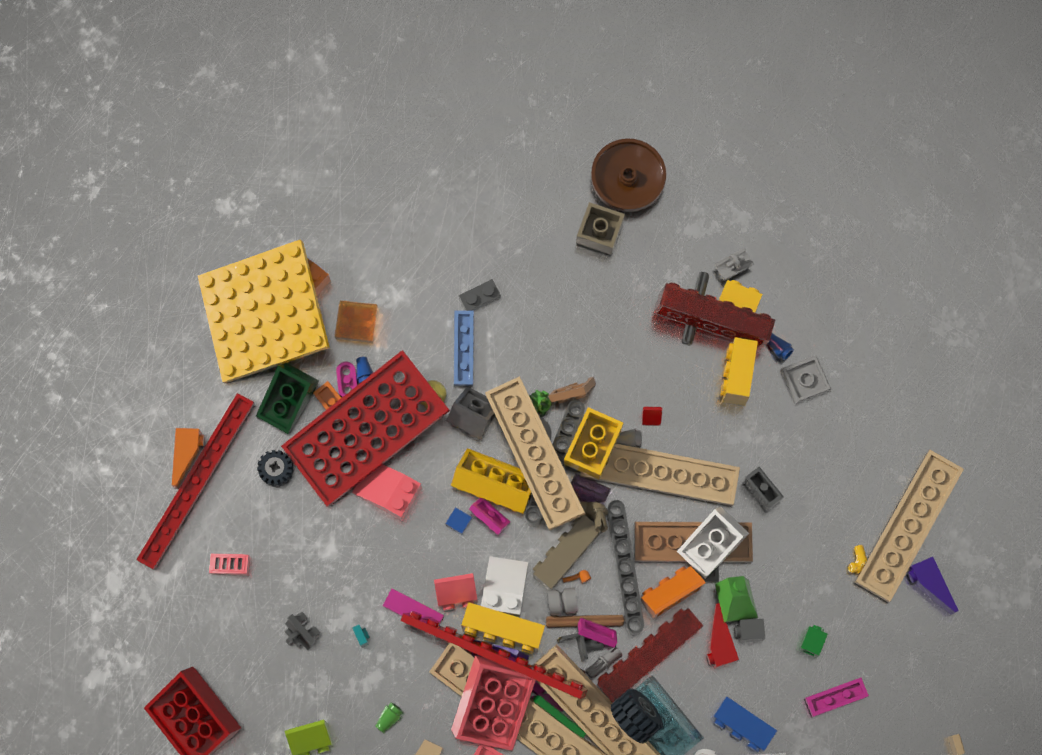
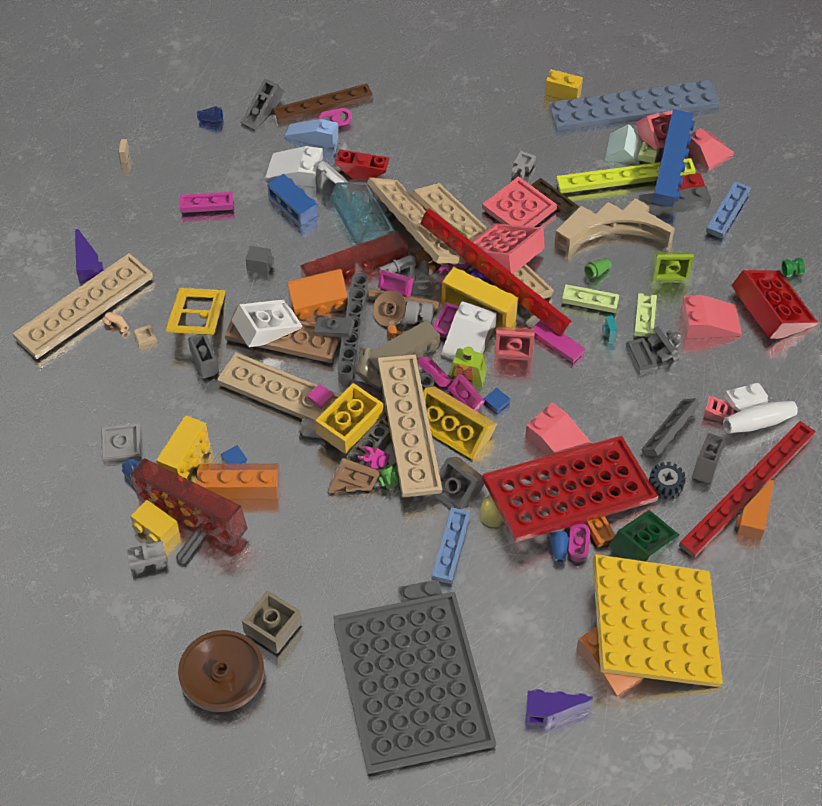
camera: 165 degrees left, 20 degrees down
clear orange plate [335,300,378,343] -> none
black wheel [610,688,663,744] -> none
red slope [642,407,662,426] -> none
red slope [707,603,739,669] -> none
bright green slope [715,576,758,623] -> none
green brick [798,625,828,658] -> none
yellow arm [848,545,867,574] -> none
none -> light nougat arm [102,312,129,332]
none -> tan tile [133,324,157,348]
none -> yellow door [165,288,226,335]
none -> orange slope [196,463,279,500]
none -> blue tile [221,445,248,464]
none -> dark pink tile [307,384,334,409]
none -> dark grey plate [314,317,355,337]
none -> dark grey plate [333,591,496,774]
none -> dark pink plate [358,446,390,470]
none -> medium nougat dish [373,290,407,327]
none -> dark pink plate [417,357,453,387]
none -> dark pink plate [433,302,459,339]
none -> lime torso [448,346,487,387]
none -> dark purple slope [525,689,593,725]
none -> yellowish green plate [562,284,620,313]
none -> dark grey tile [626,338,658,375]
none -> yellowish green plate [634,293,657,337]
none -> dark grey plate [641,398,700,456]
none -> coral slope [681,295,742,339]
none -> dark grey slope [692,433,726,484]
none -> white plate [723,383,798,433]

